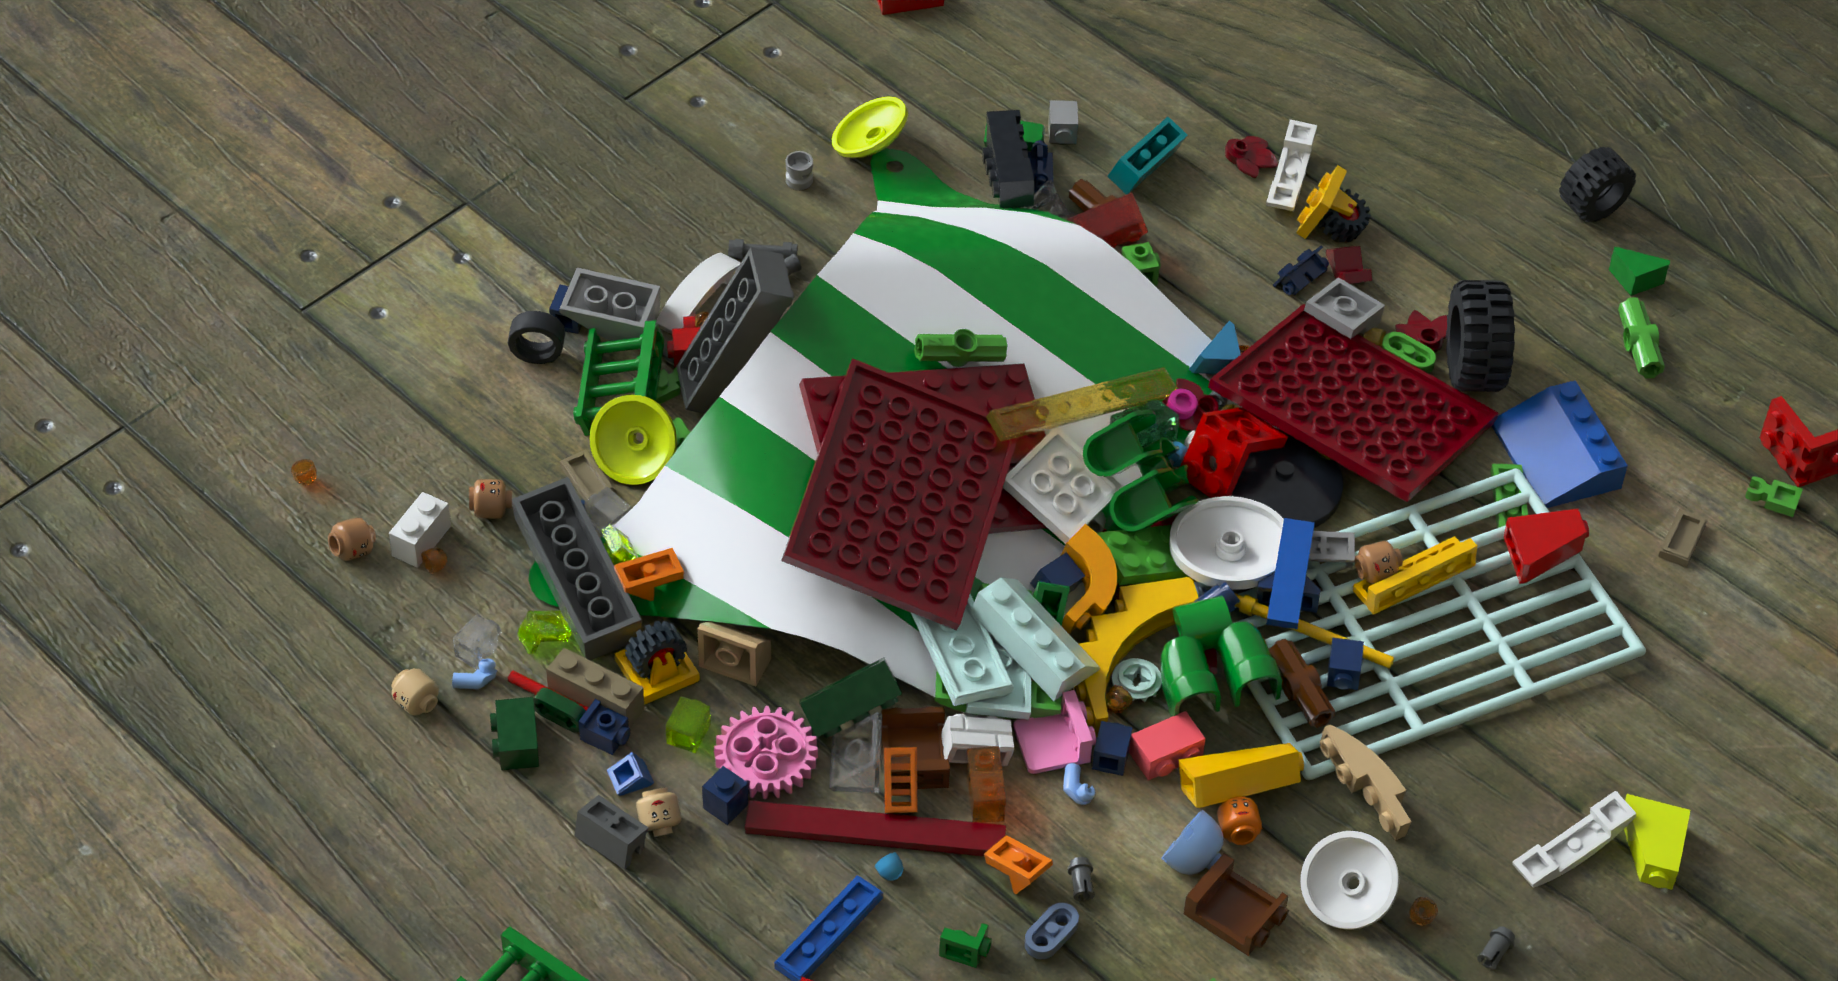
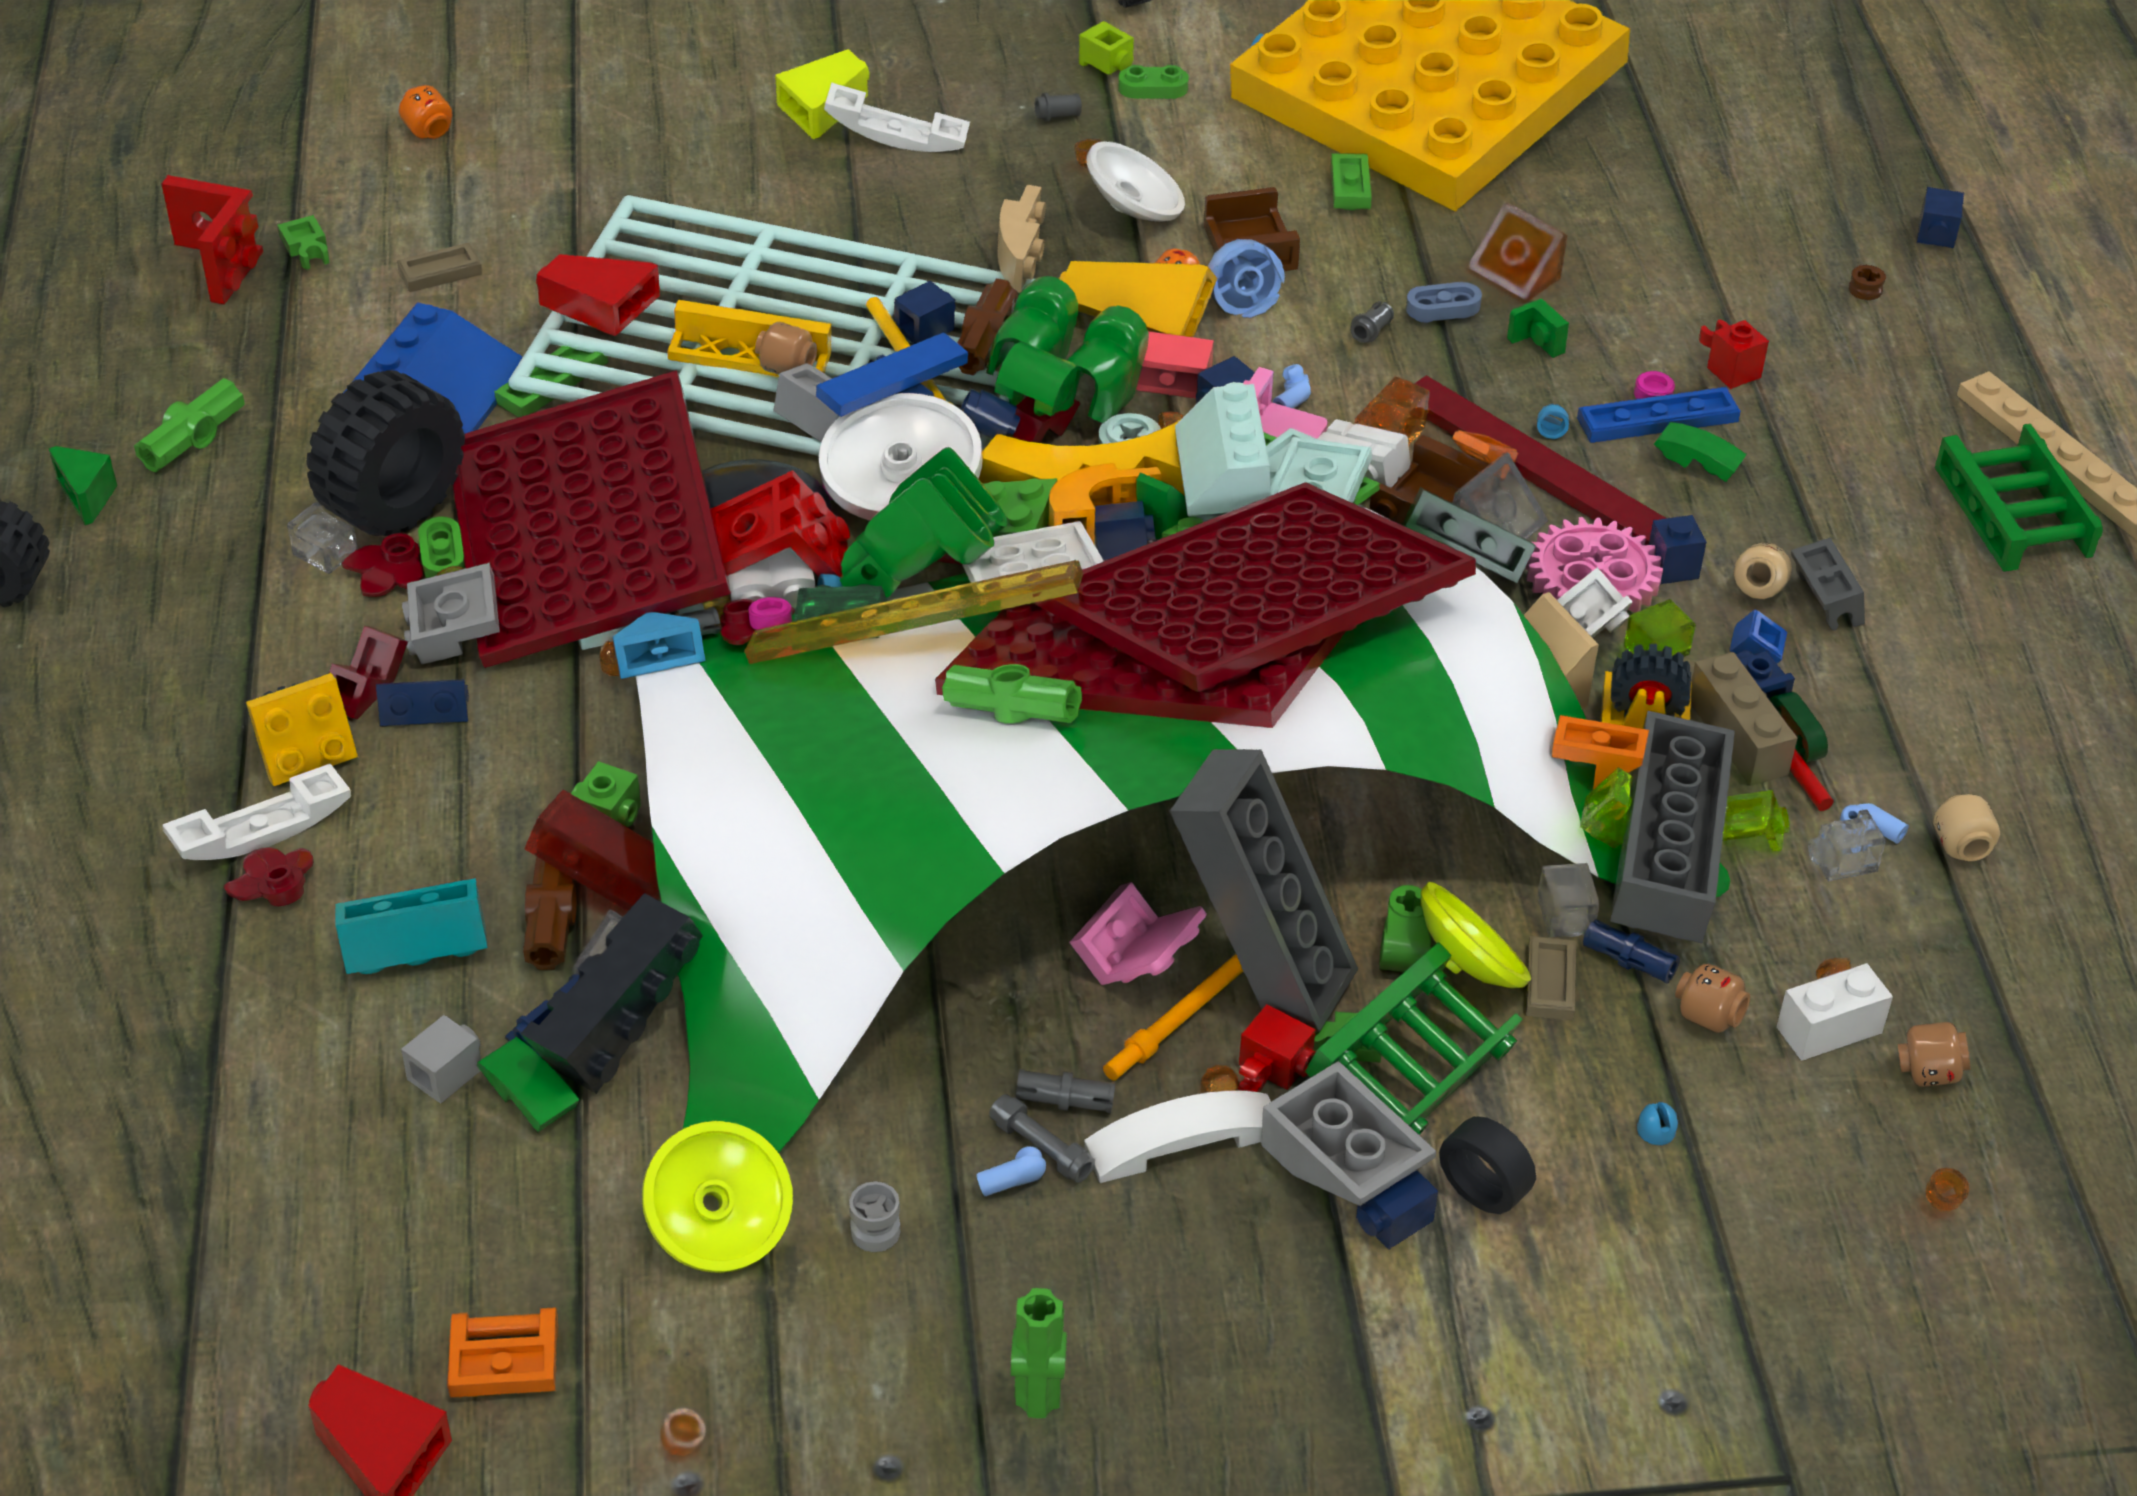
camera: 140 degrees left, 5 degrees down
dark green brick [490,697,539,770] -> none
orange slope [984,835,1053,894] -> none
none -> orange plate [447,1307,558,1398]
none -> clear orange hinge [660,1409,705,1457]
none -> light blue arm [977,1146,1046,1196]
none -> bright green piece [1011,1288,1067,1418]
none -> white bracket [1557,567,1632,638]
none -> dark pink tile [1634,371,1675,399]
none -> dark azure hinge [1637,1102,1678,1145]
none -> green slope [1653,422,1747,482]

